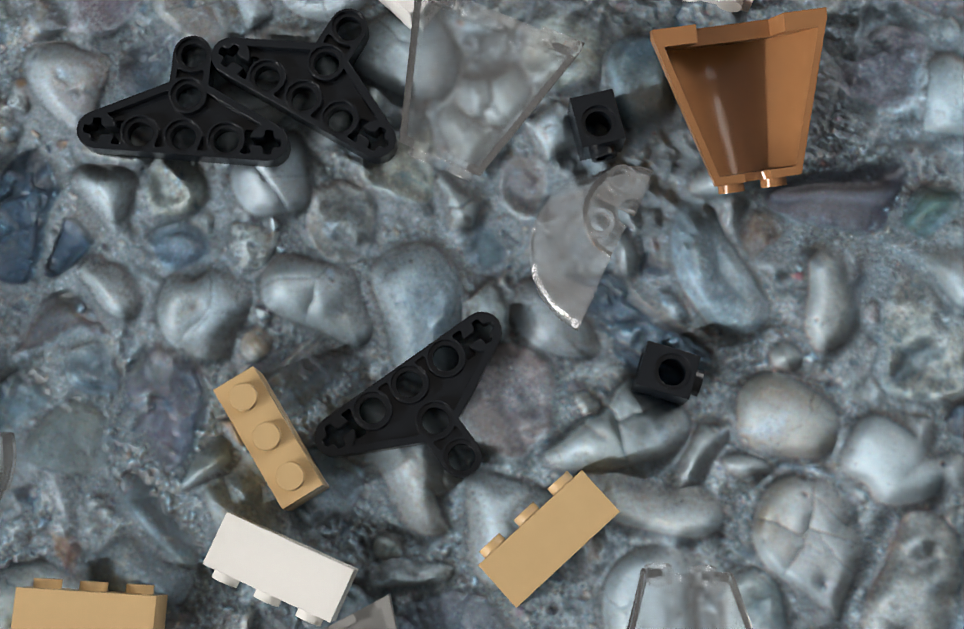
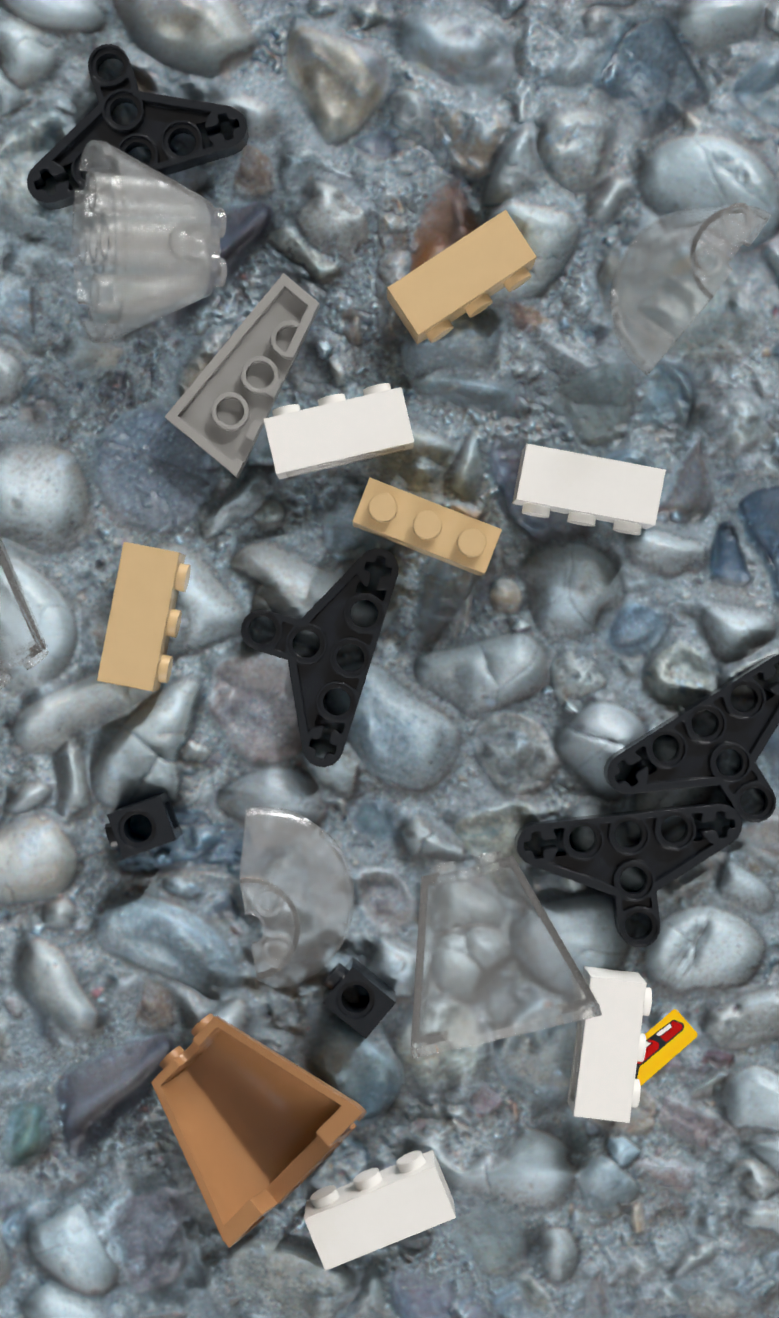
camera: 135 degrees right, 10 degrees up
none -> white brick [512,444,666,535]

